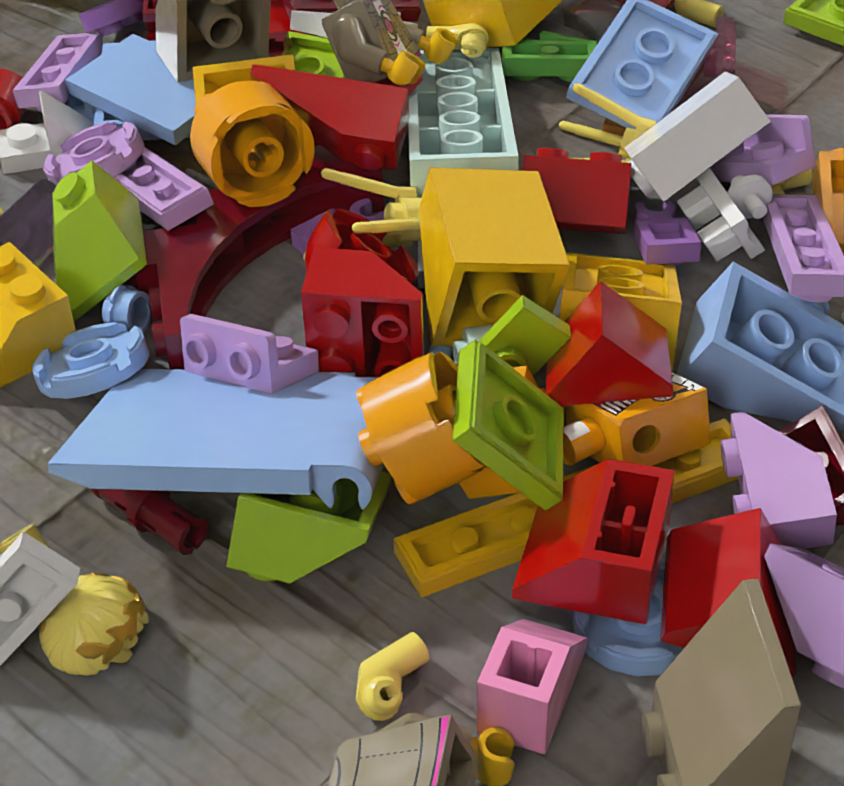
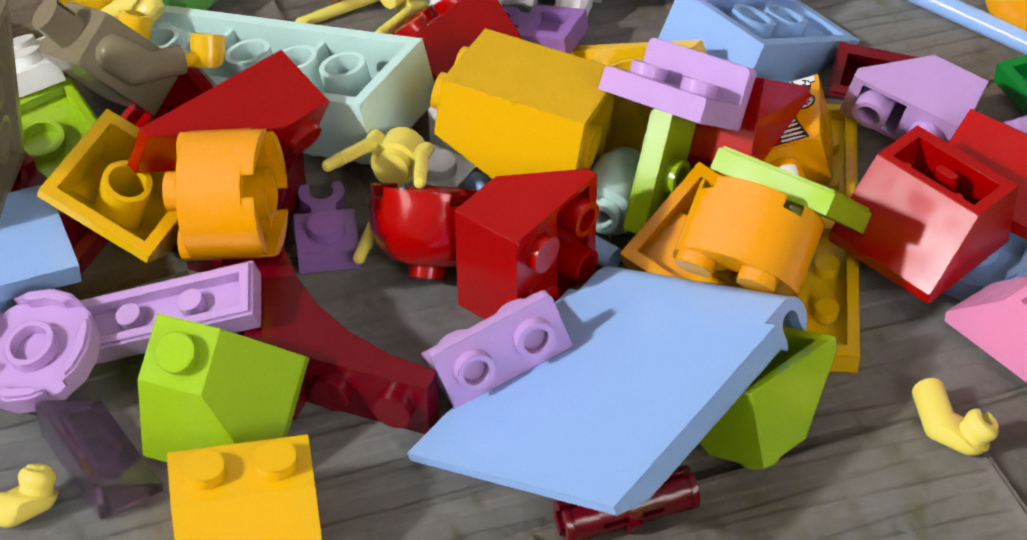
camera: 60 degrees left, 0 degrees up
light blue tile [32,322,150,399] -> none
light blue plate [102,285,152,334] -> none
none -> lavender bracket [598,38,756,131]

